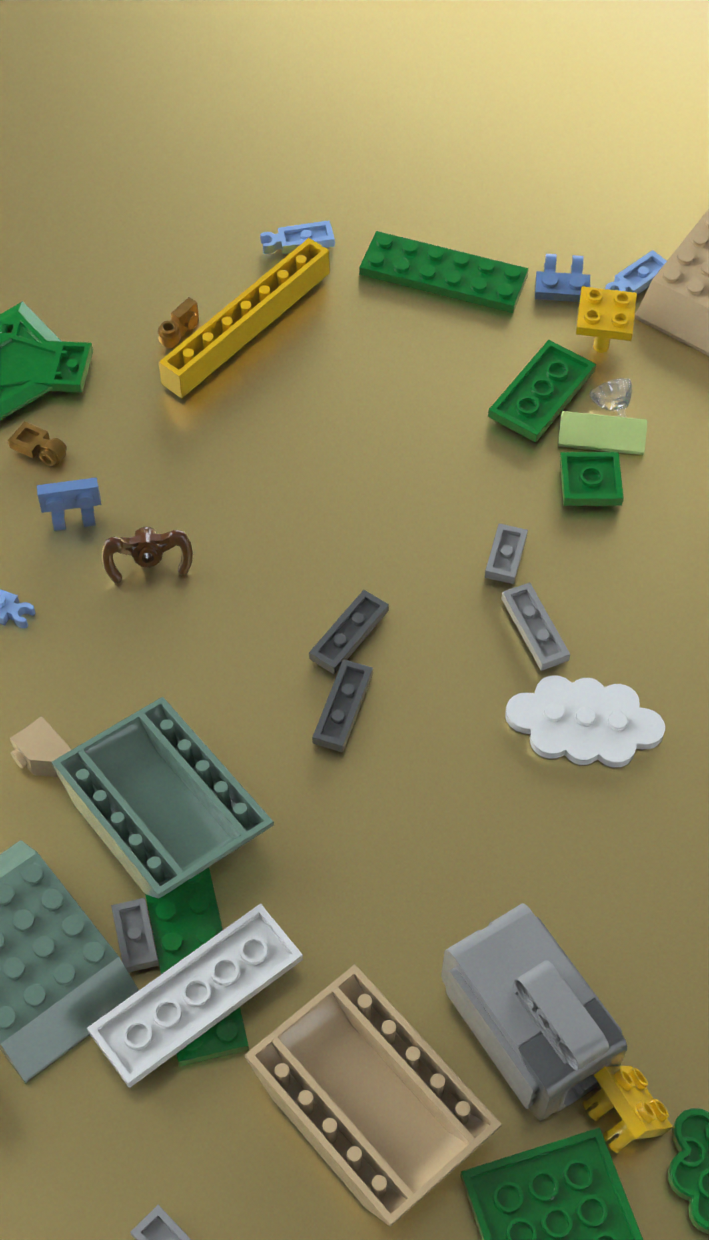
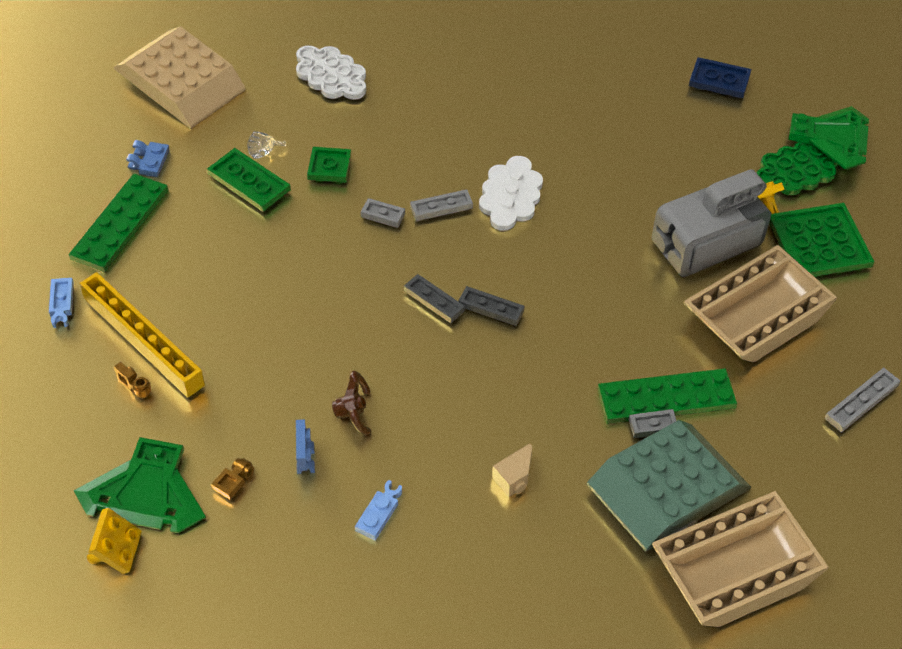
camera: 85 degrees left, 5 degrees down
sand green slope [52,697,274,899] -> none
white plate [87,903,303,1088] -> none
yellowish green slope [558,411,647,455] -> none
yellow plate [576,286,637,353] -> none
light blue plate [605,250,667,295] -> none

